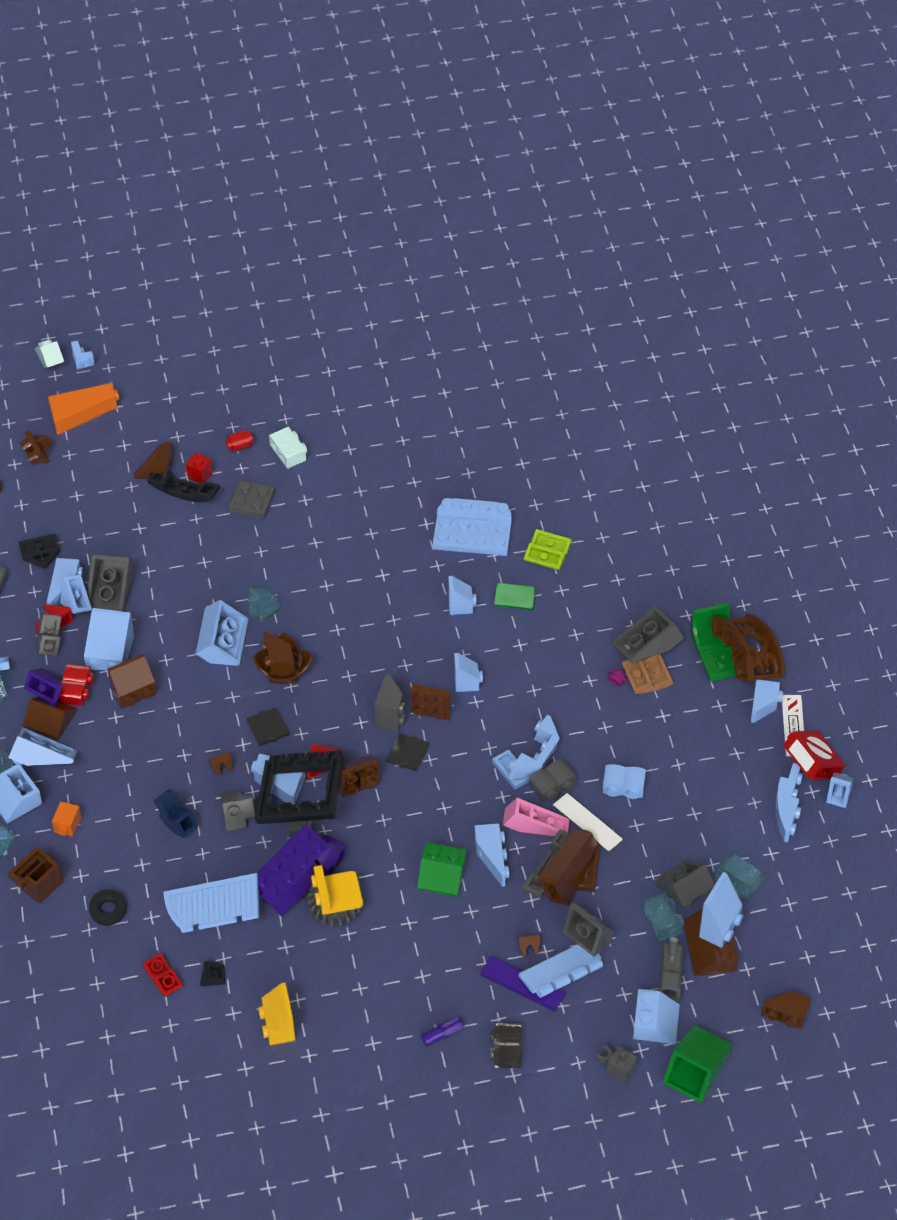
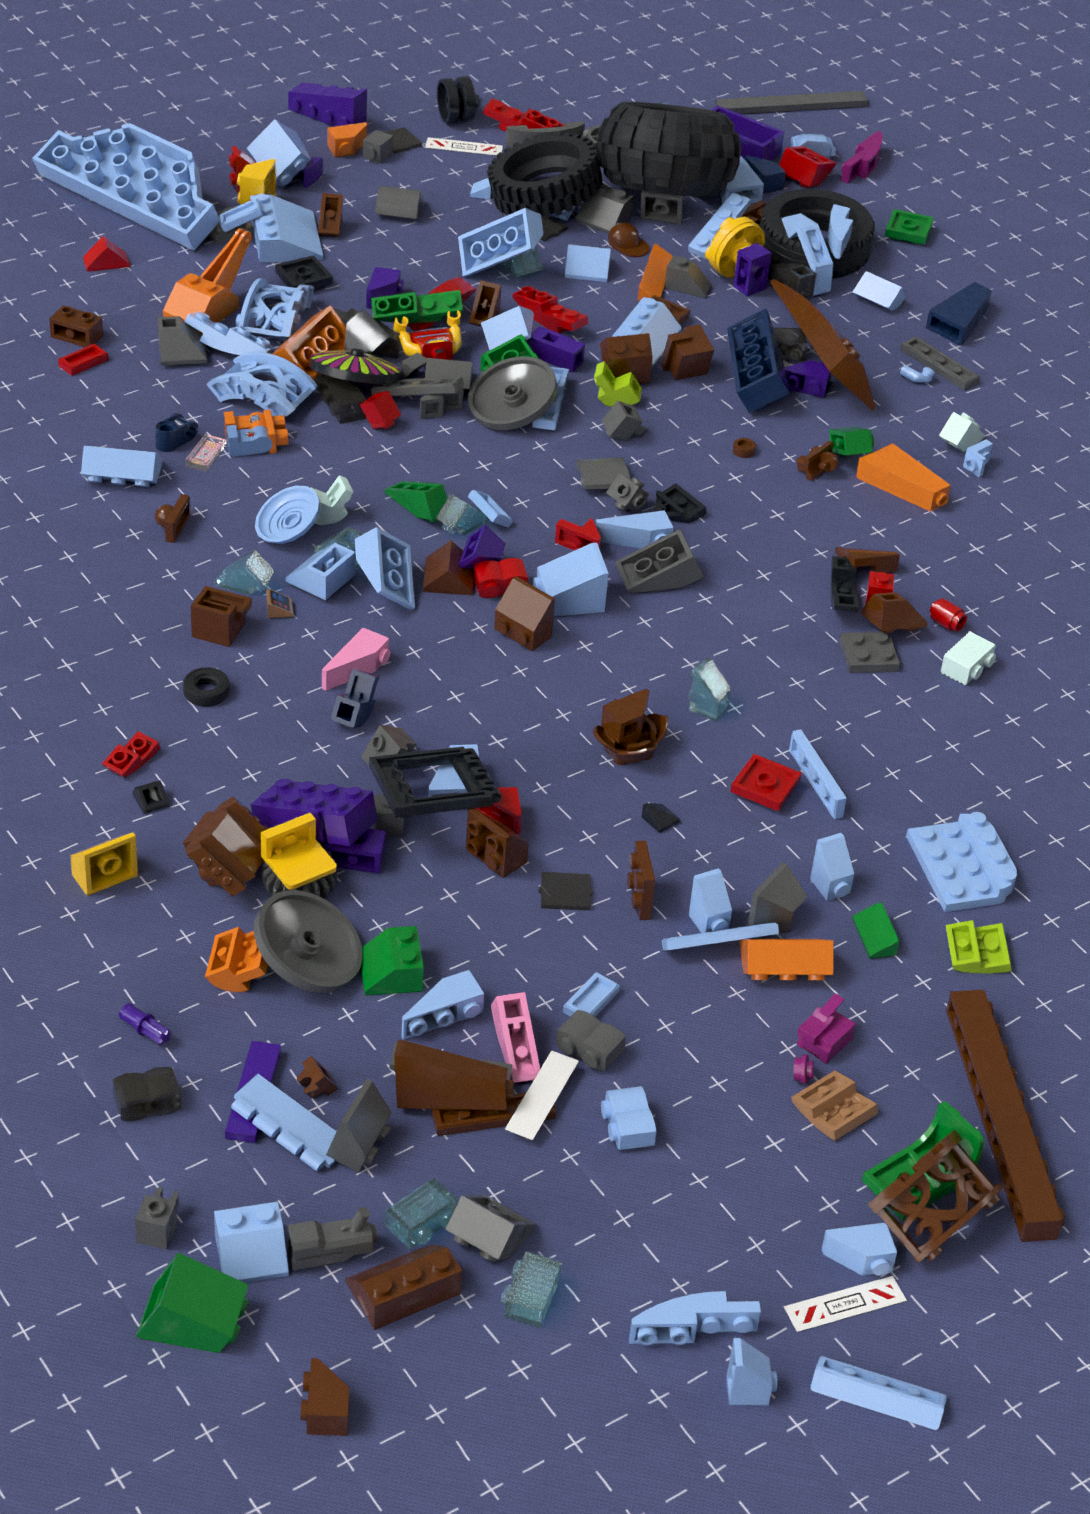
camera: 65 degrees right, 10 degrees down
dark grey slope [37,613,62,656] -> none
orange brick [52,801,82,837] -> none
light blue slope [60,575,92,614] -> none
light blue piece [164,873,259,933] -> none
light blue slope [196,600,249,666] -> none
reddish brown tile [208,752,232,775] -> none
clear smoke piece [246,707,290,746] -> none
dark grey slope [374,674,406,733] -> none
light blue slope [509,715,560,780] -> none
dark grey slope [611,606,684,663] -> none
light blue slope [699,872,744,948] -> none
red brick [783,731,846,780] -> none
none -> reddish brown slope [182,796,269,897]
none -> orange brick [205,927,268,992]
none -> dark grey dish [254,890,362,993]
none -> medium nougat slope [266,589,293,618]
none -> bright pink slope [322,628,391,691]
none -> dark grey brick [606,473,649,513]
none -> black slope [642,803,680,833]
none -> light blue tile [662,923,779,950]
none -> red plate [730,754,802,811]
none -> orange slope [739,938,833,980]
none -> dark grey slope [748,862,808,933]
none -> light blue tile [789,729,847,819]
none -> magenta piece [797,993,856,1064]
none -> light blue slope [811,1356,947,1430]
none -> green brick [829,427,874,455]
none -> reddish brown slope [861,593,928,633]
none -> reddish brown brick [946,989,1065,1242]

